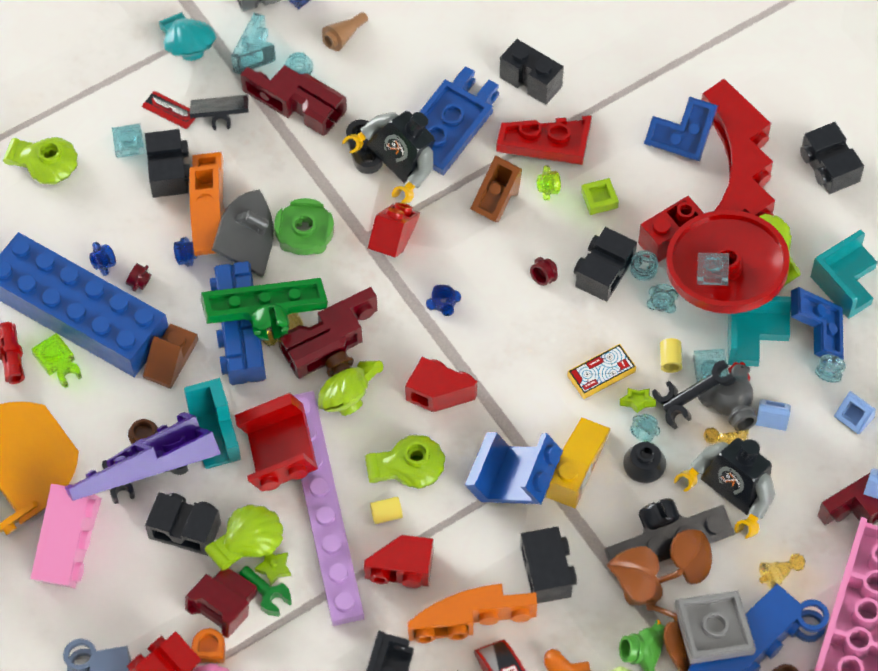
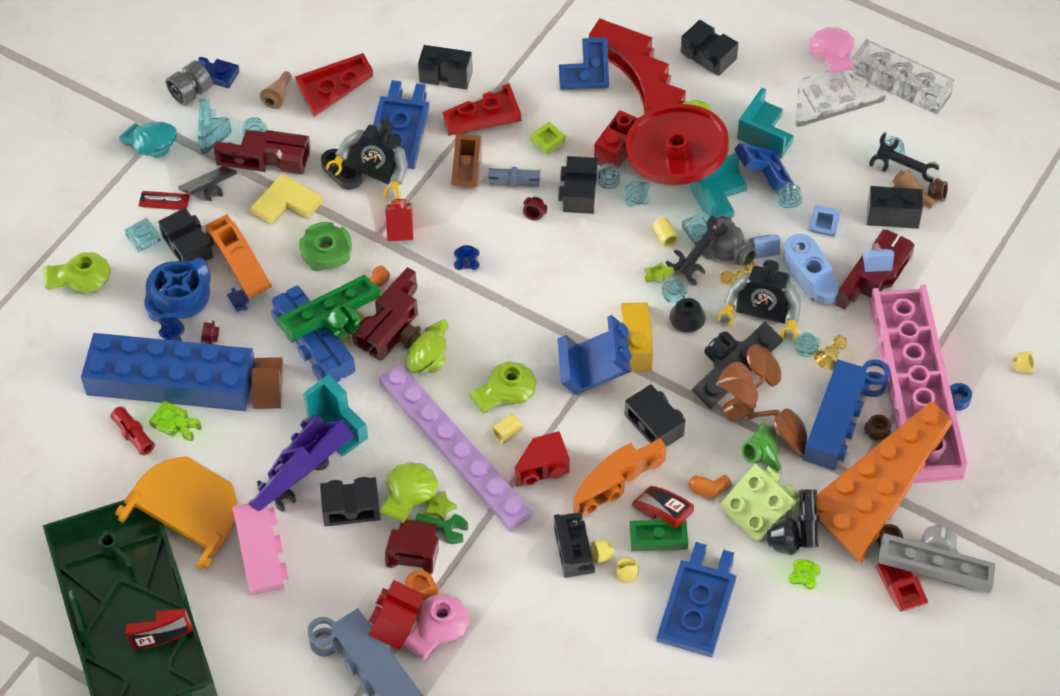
camera: 25 degrees left, 5 degrees down
reddish brown plate [128,419,158,444] -> none
dark grey shield [212,189,274,277] -> none
red panel [234,393,318,491] -> none
red slope [405,357,477,412] -> none
clear neon green plate [536,165,561,201] -> none
tile [567,344,636,399] -> none
light grey plate [674,591,756,664] -> none
clear light blue plate [697,253,729,286] -> none
none -> blue piece [144,258,211,322]
none -> light yellow tile [251,174,323,224]
none -> red wing [295,53,373,117]
none -> orange arm [369,265,390,287]
none -> sand blue pin [488,167,540,187]
none -> light blue piece [783,233,840,304]
none -> clear light blue plate [794,332,820,357]

